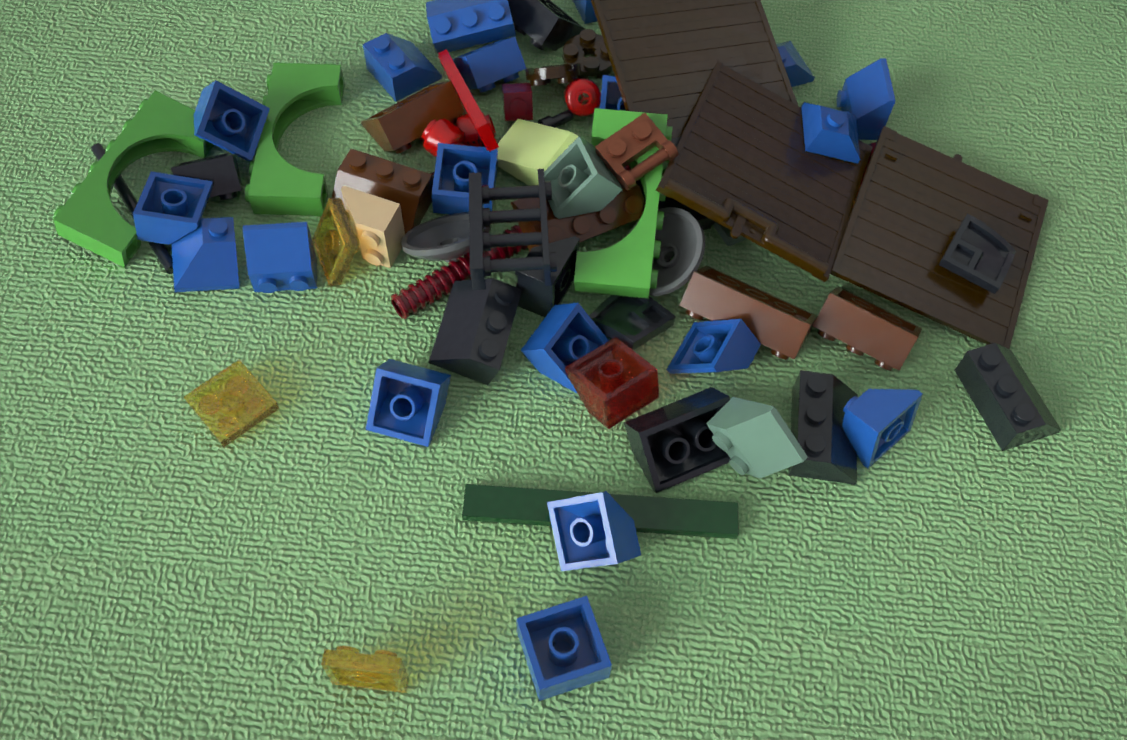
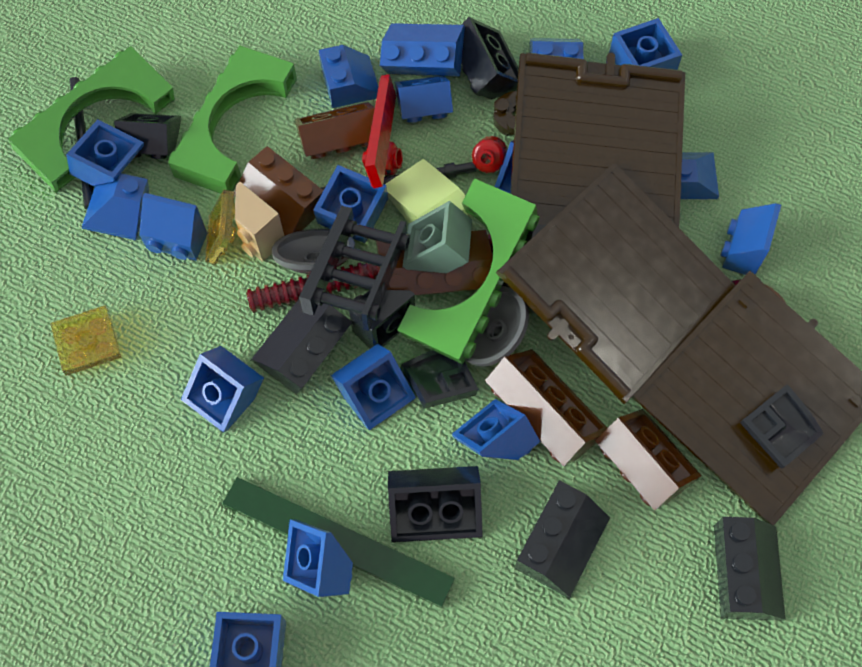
camera: 25 degrees right, 5 degrees up
blue slope [194,80,270,162] -> none
clear yellow plate [321,646,409,693] -> none
red head [422,118,465,157] -> none
dark red brick [502,83,533,121] -> none
dark brown plate [525,63,582,86] -> none
clear red slope [565,337,659,429] -> none
copper plate [595,113,679,190] -> none
sand green slope [706,397,808,479] -> none
blue slope [801,102,861,164] -> none
blue slope [842,389,923,469] -> none

